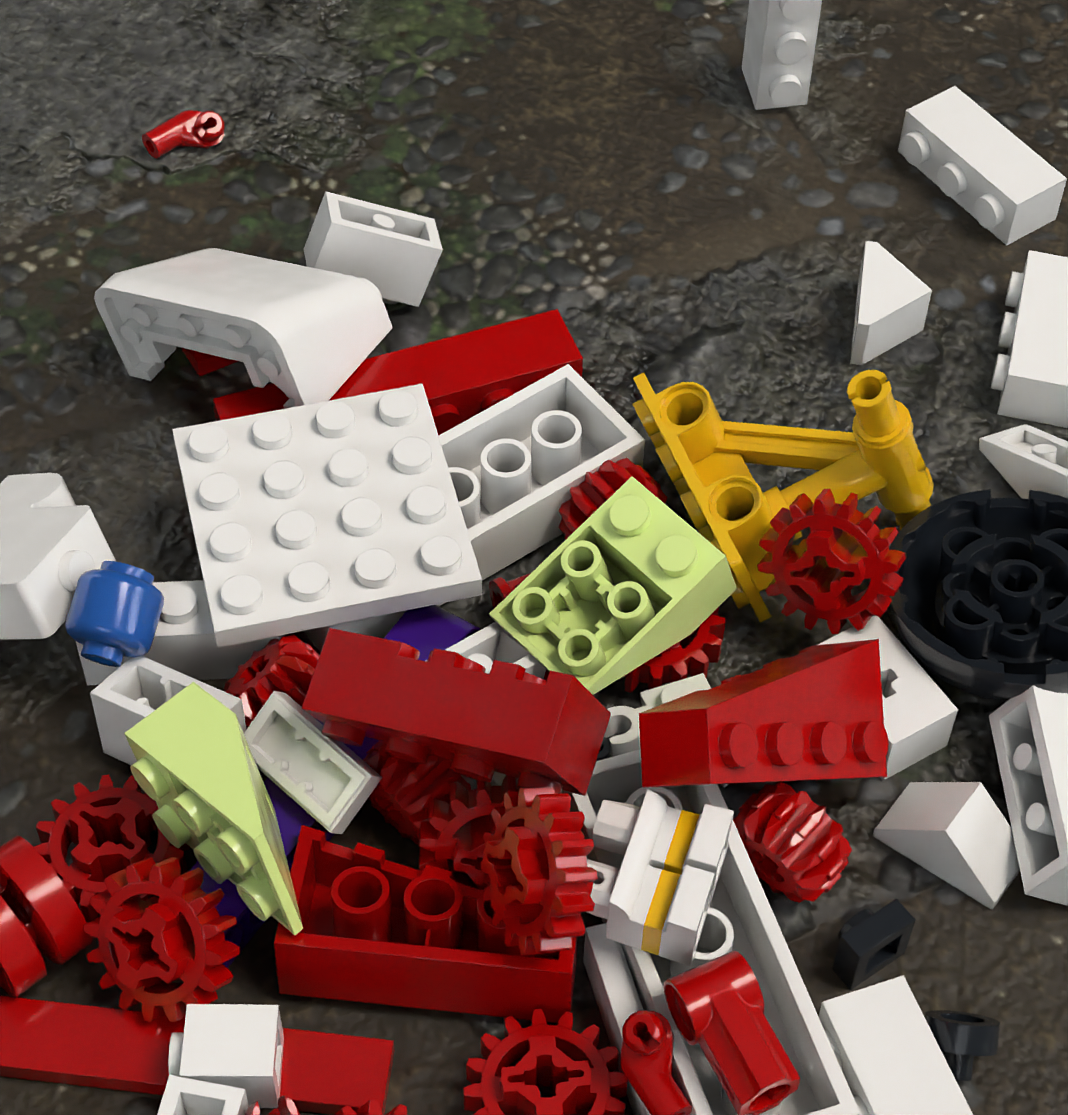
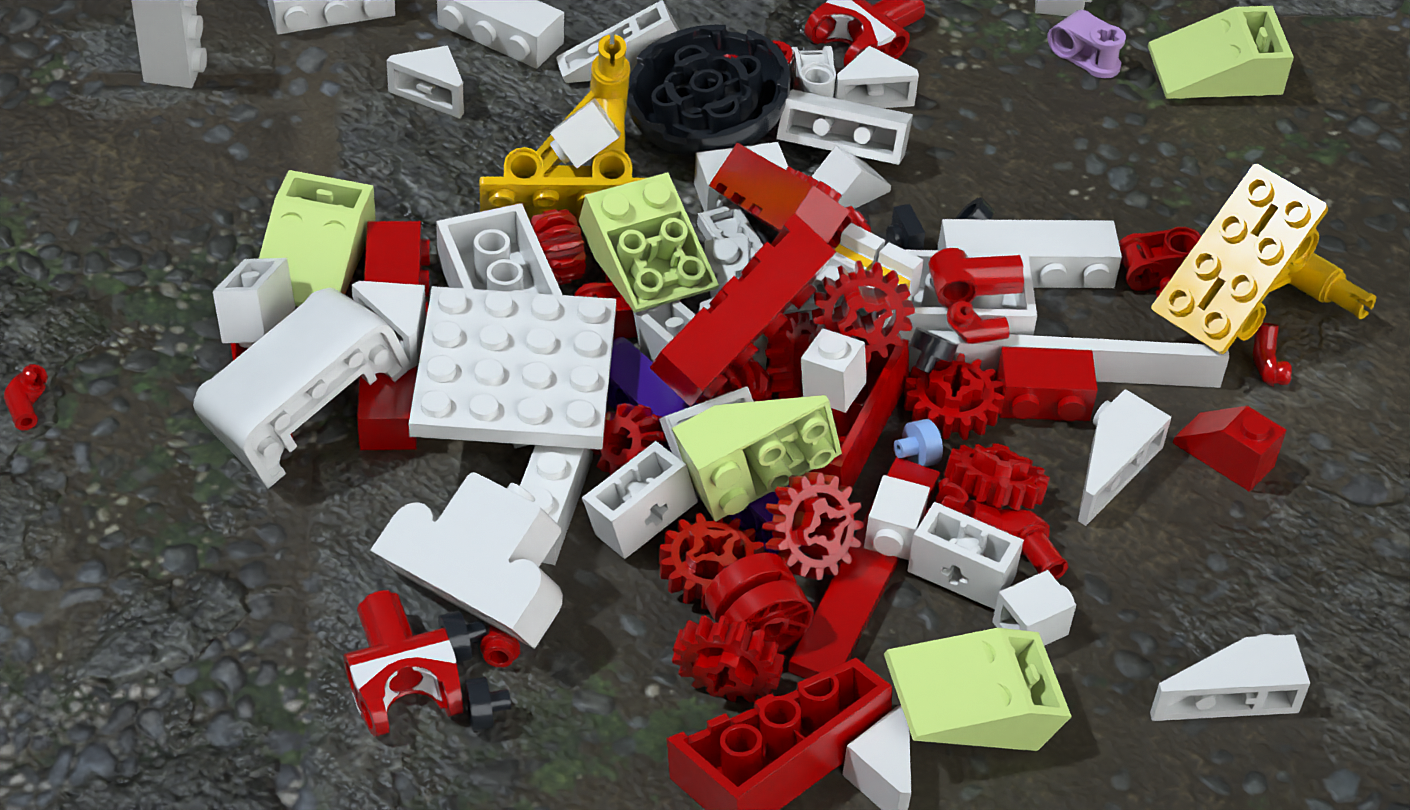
camera: 75 degrees left, 5 degrees down
blue head [65,561,164,667] -> none
red gear [757,489,906,634] -> none
none -> yellowish green slope [259,170,376,307]
none -> white slope [352,281,426,369]
none -> white brick [550,98,621,168]
none -> white brick [801,328,866,413]
none -> light blue tile [893,419,943,467]
none -> black tile [909,327,959,373]

